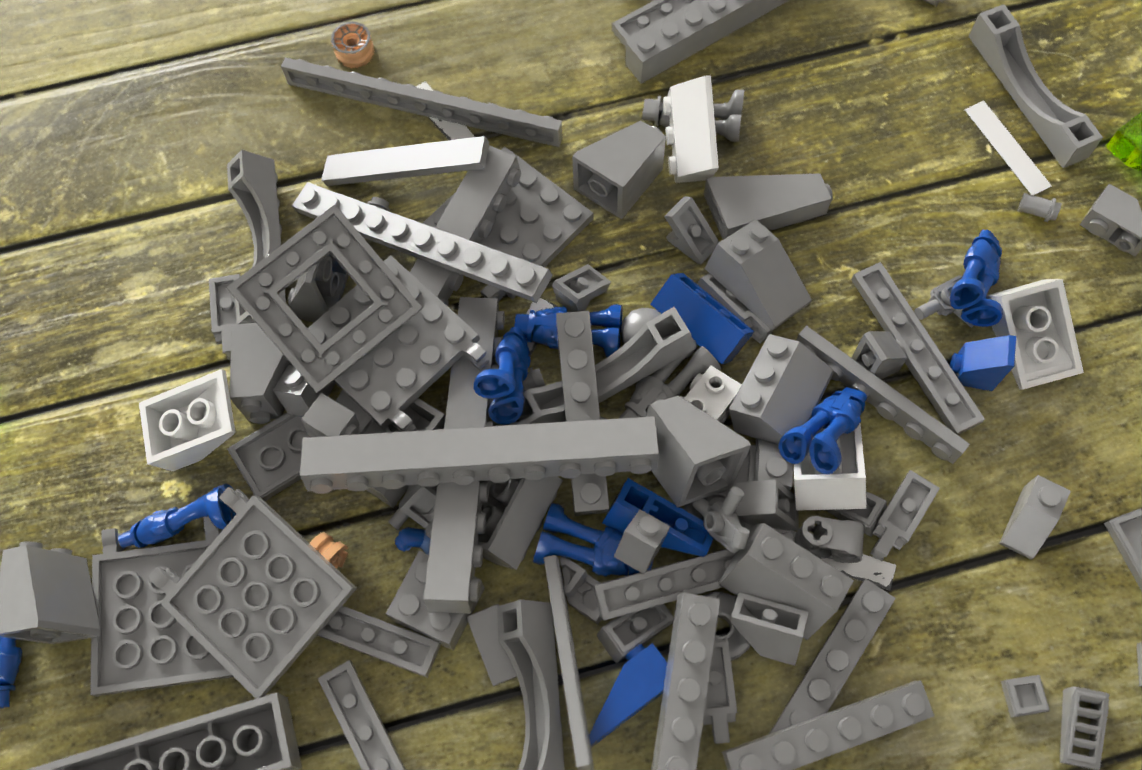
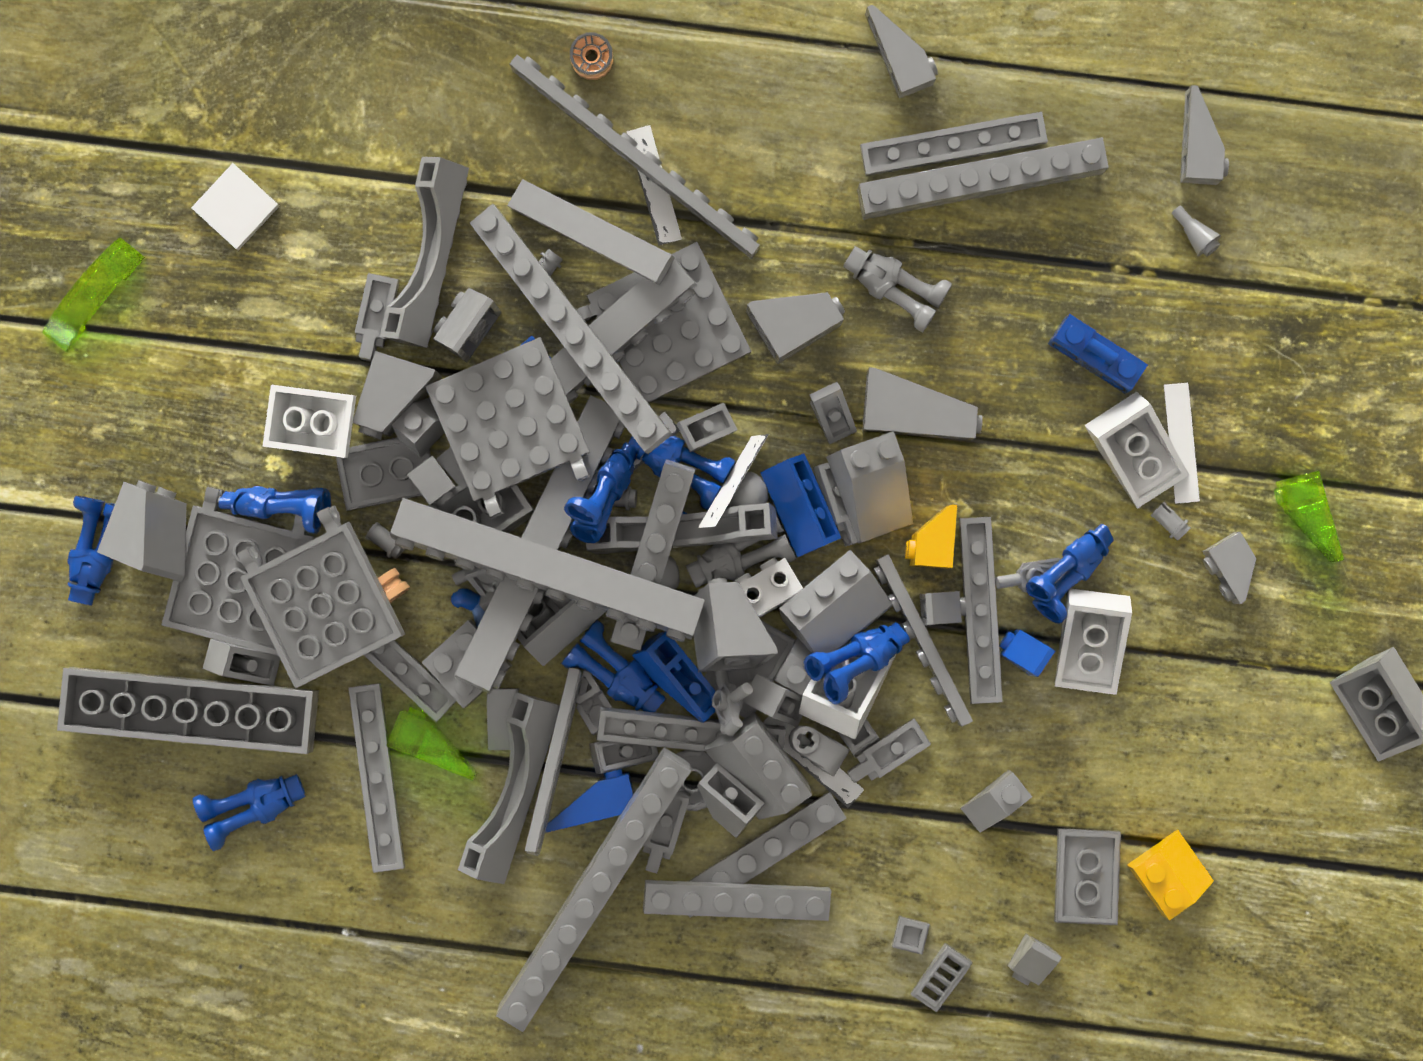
camera: 15 degrees right, 20 degrees up
light grey plate [227,204,422,394] -> none
light grey brick [614,509,670,574] -> none
white slope [663,75,719,183] -> none
light grey arch [968,4,1103,168] -> none
none -> white tile [191,163,280,251]
none -> light grey slope [202,639,281,686]
none -> light grey pin [366,522,404,559]
none -> clear neon green slope [386,707,478,780]
none -> white sticker [698,434,769,528]
none -> yellow slope [905,505,957,569]
none -> blue piece [1048,314,1148,394]
none -> white slope [1085,392,1189,509]

